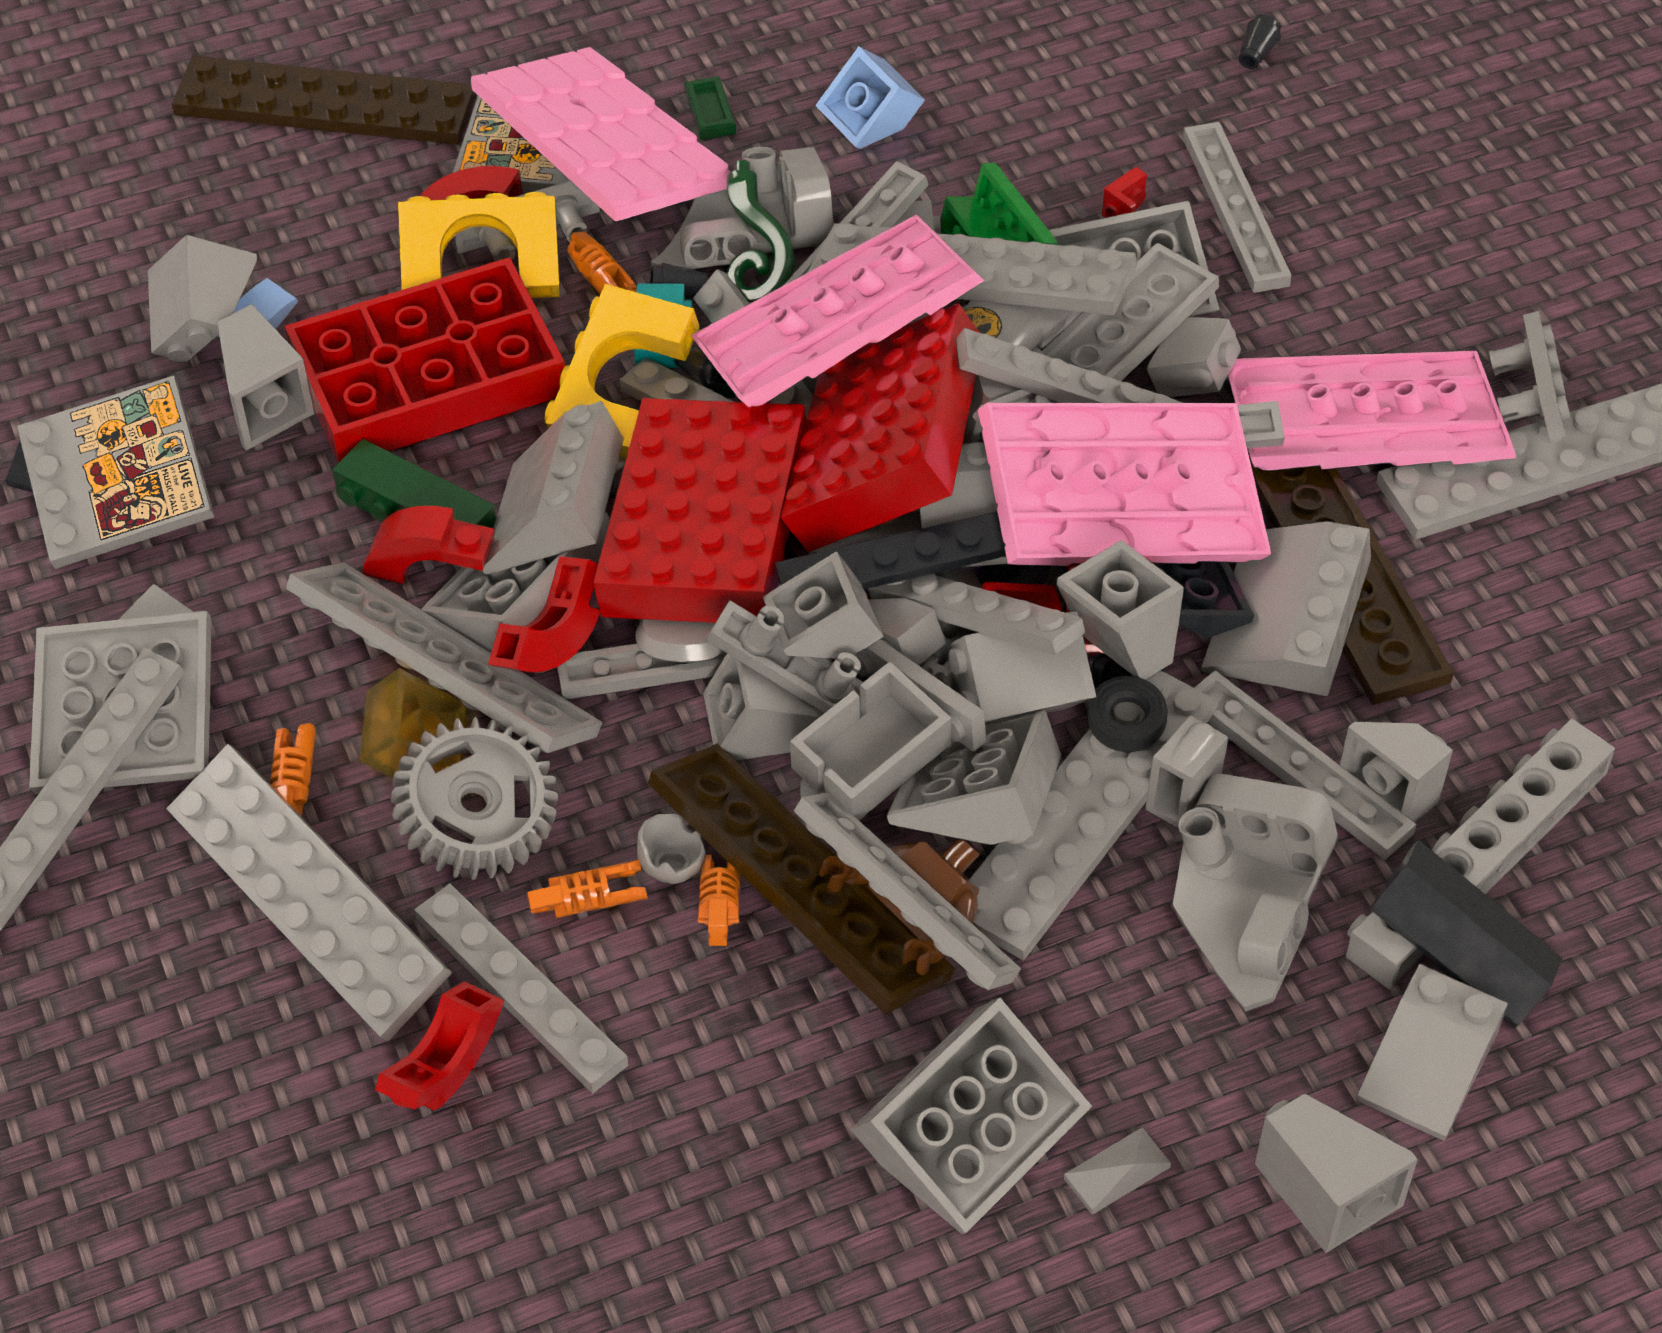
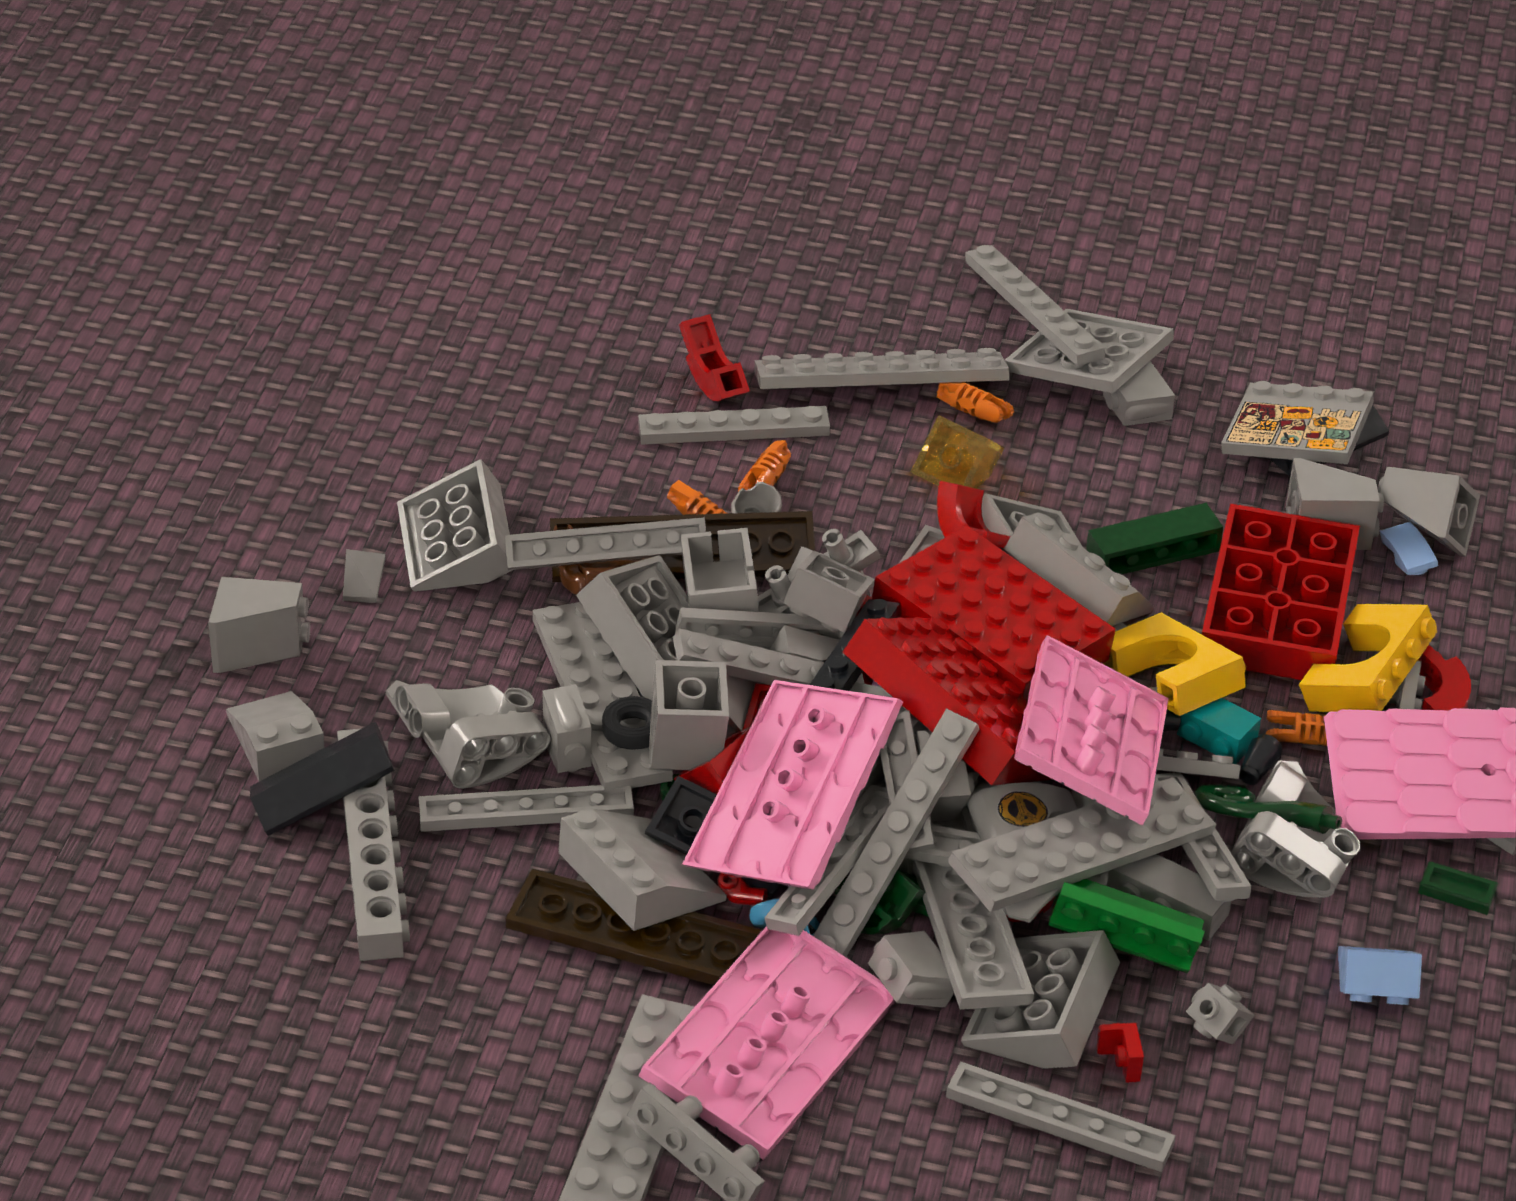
camera: 125 degrees right, 10 degrees down
light grey plate [286,563,602,753] -> none
red arch [363,506,495,584] -> none
light grey gear [391,717,558,880] -> none
light grey slope [1340,722,1453,823] -> none
none -> light grey brick [1186,983,1255,1045]

